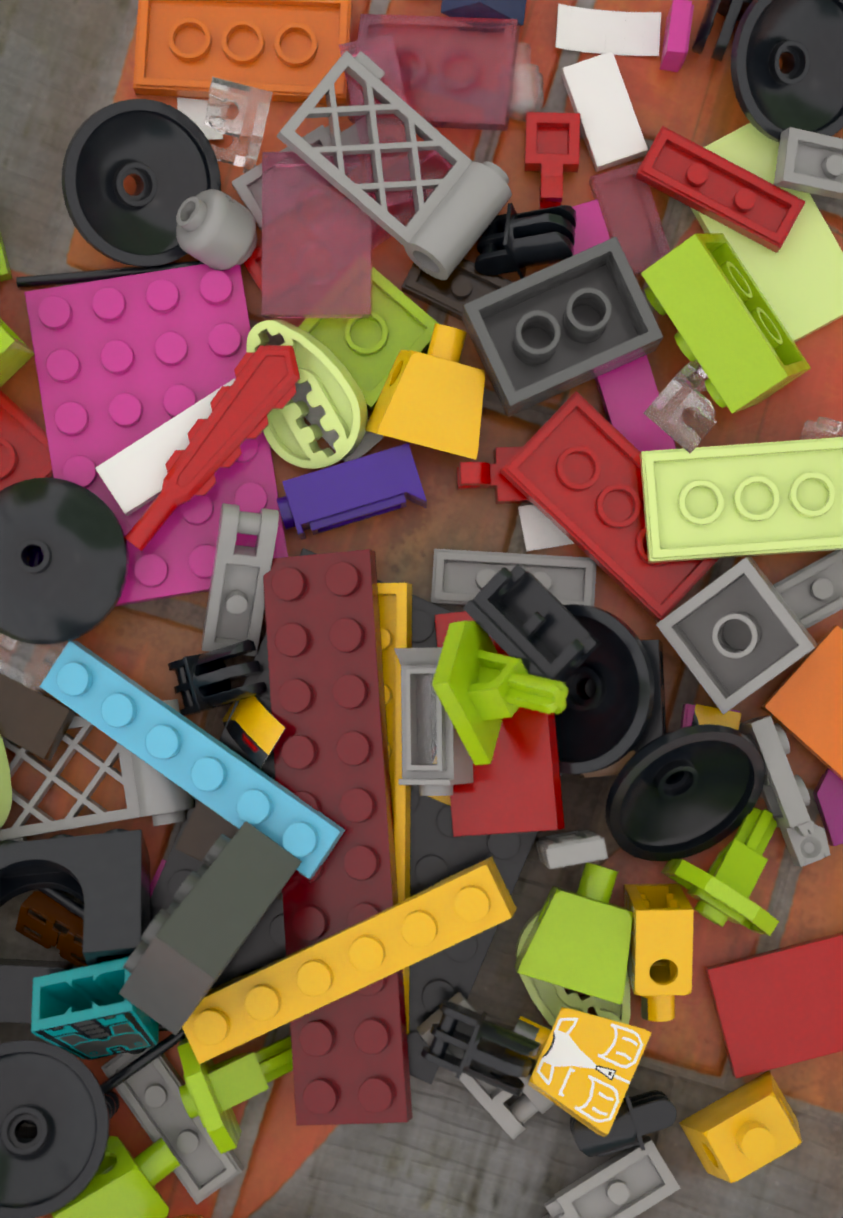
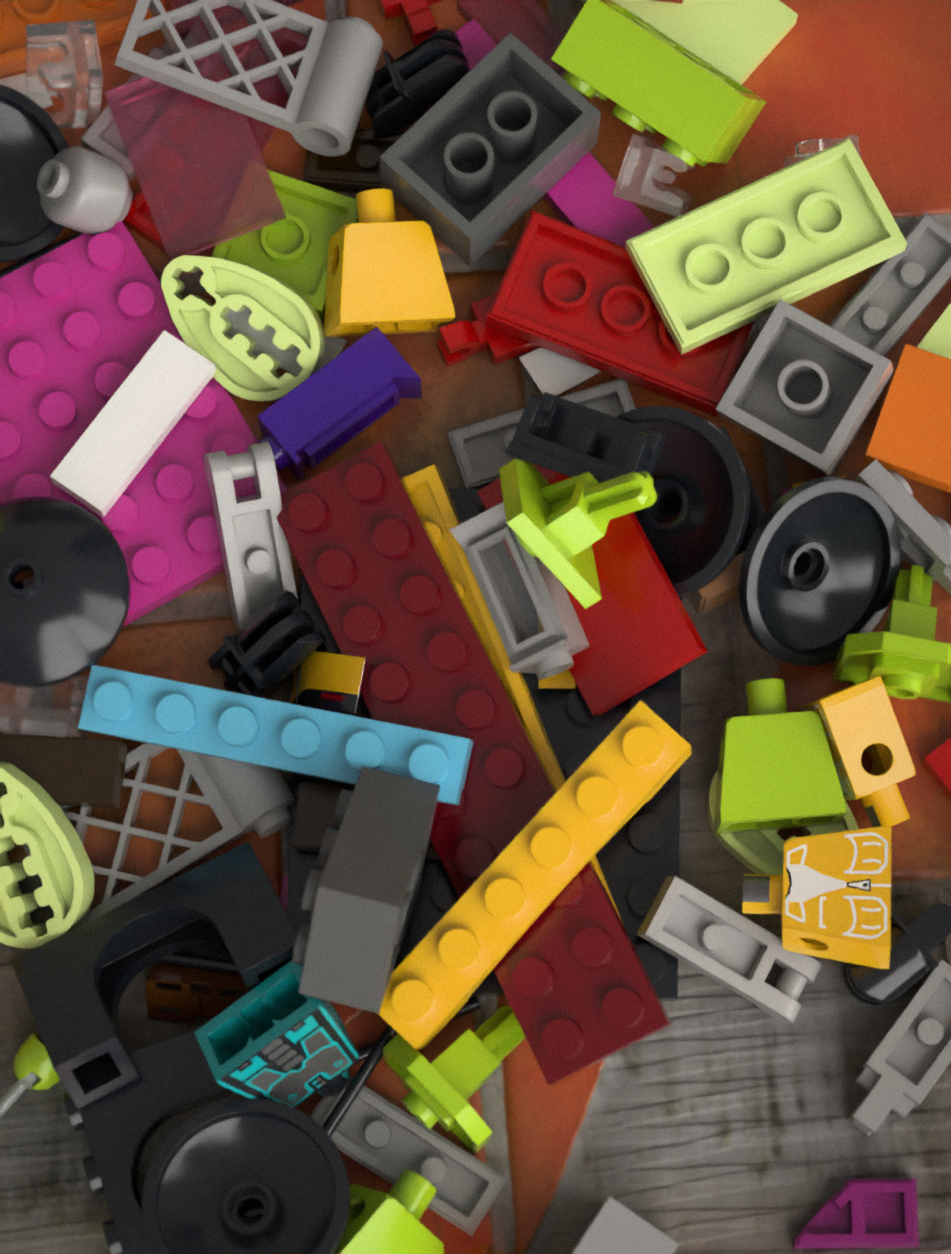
camera: 20 degrees left, 10 degrees down
red sword [125,345,300,551] -> none
black arm [421,1001,541,1097] -> none
light grey tile [535,829,608,869] -> none

